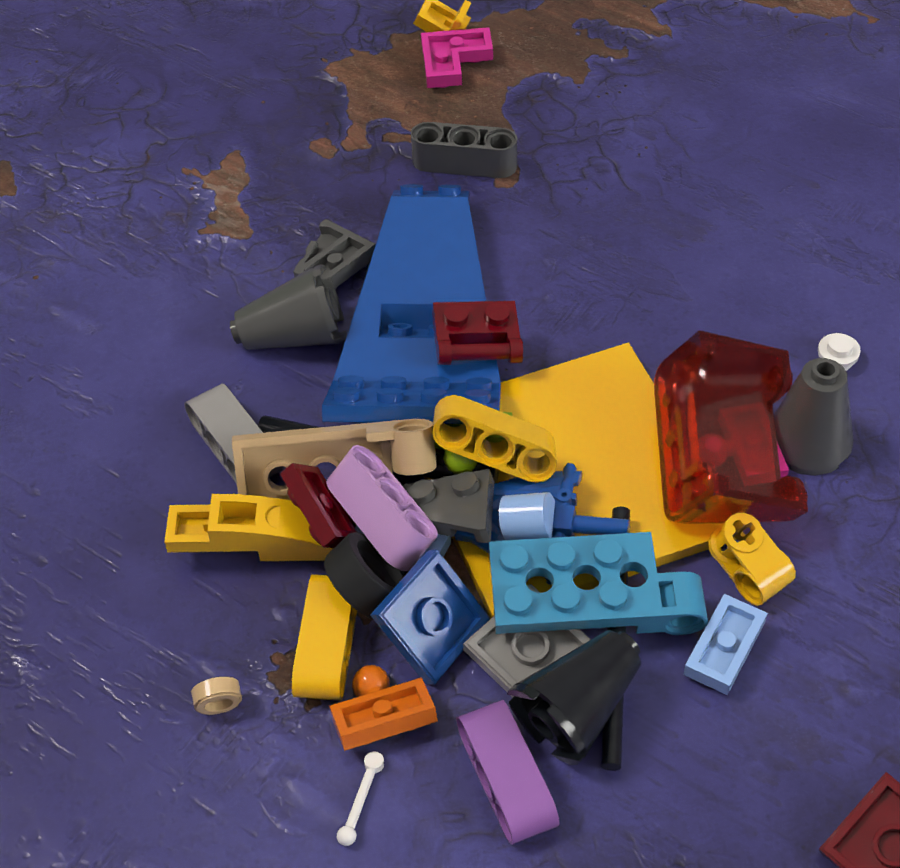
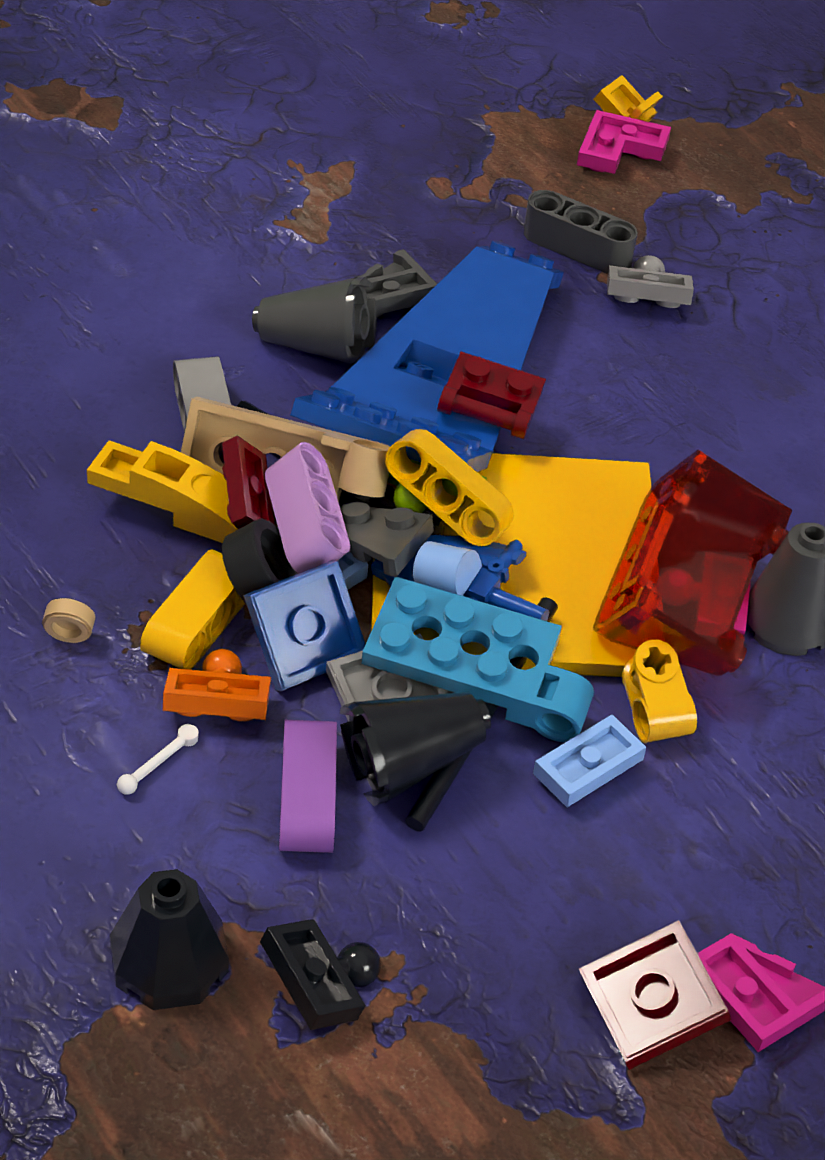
camera: 15 degrees right, 5 degrees down
none -> light grey plate [607,255,694,308]

